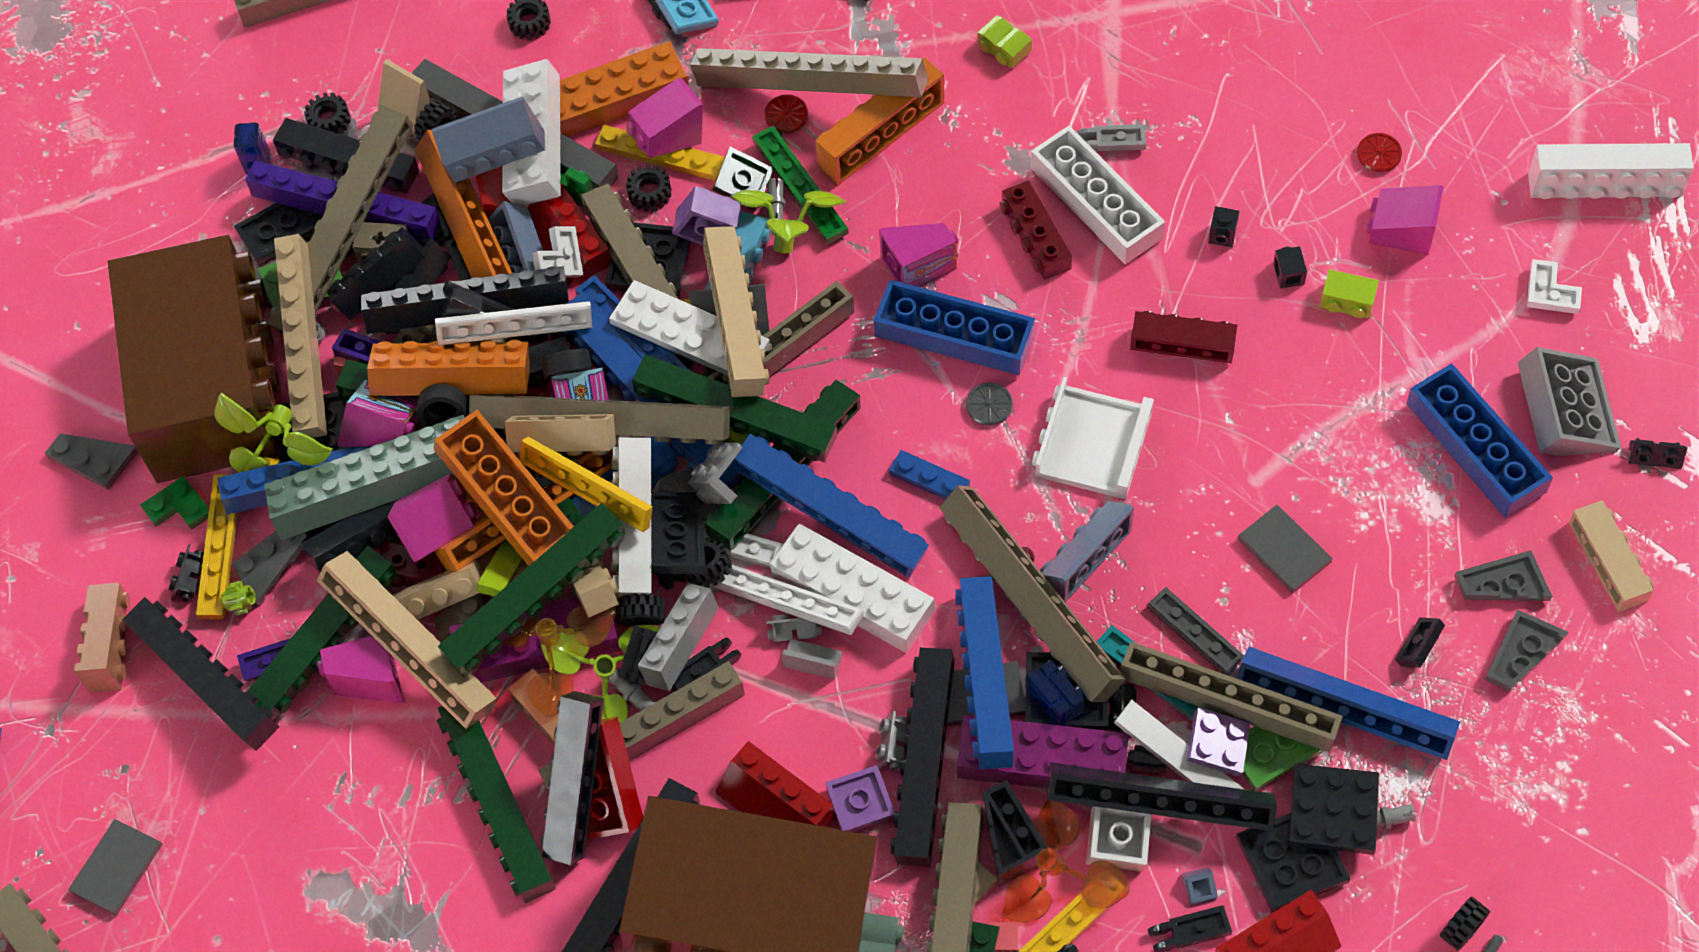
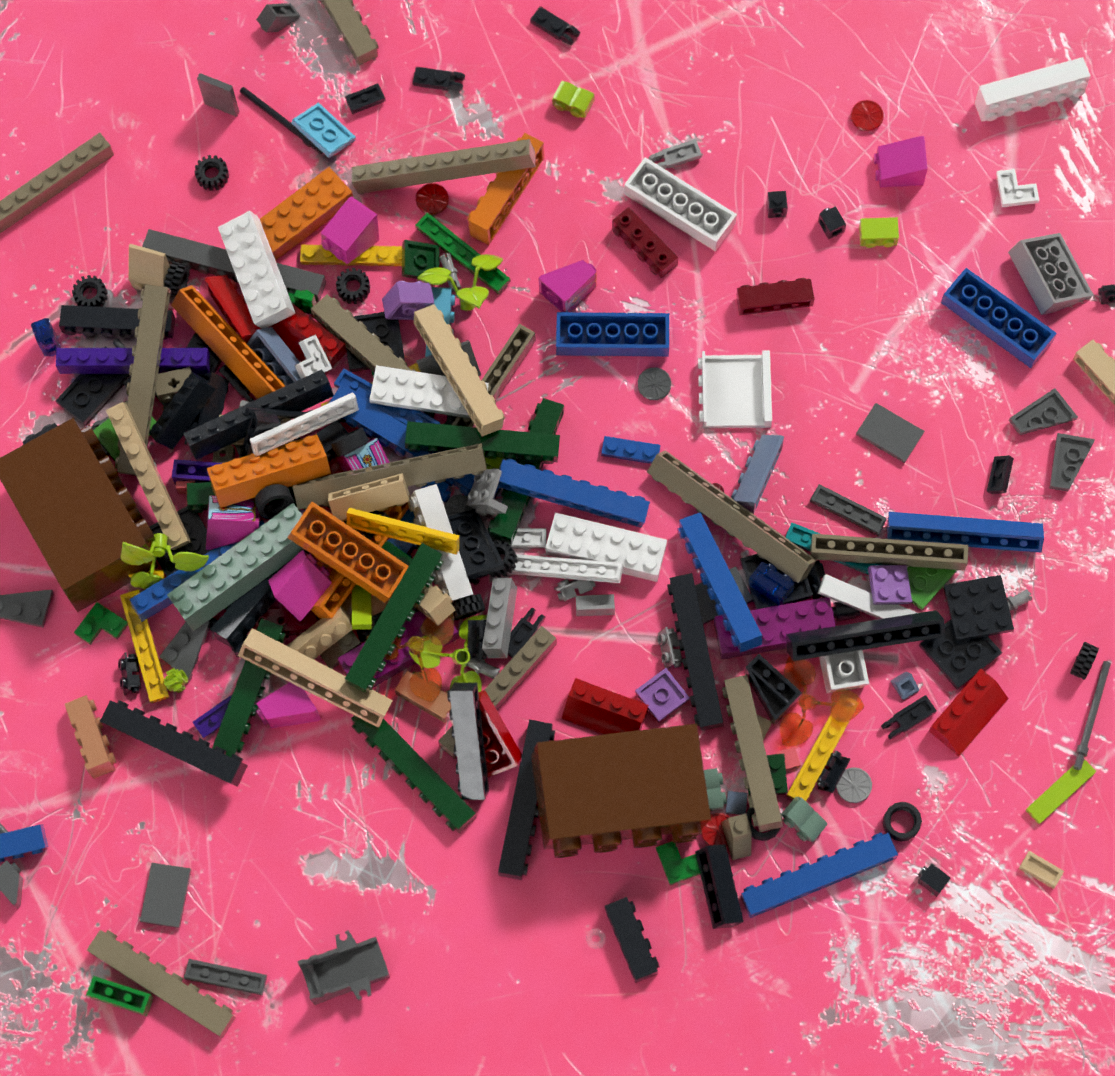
camera: 20 degrees left, 10 degrees up
sand blue slope [432,96,545,183] -> none

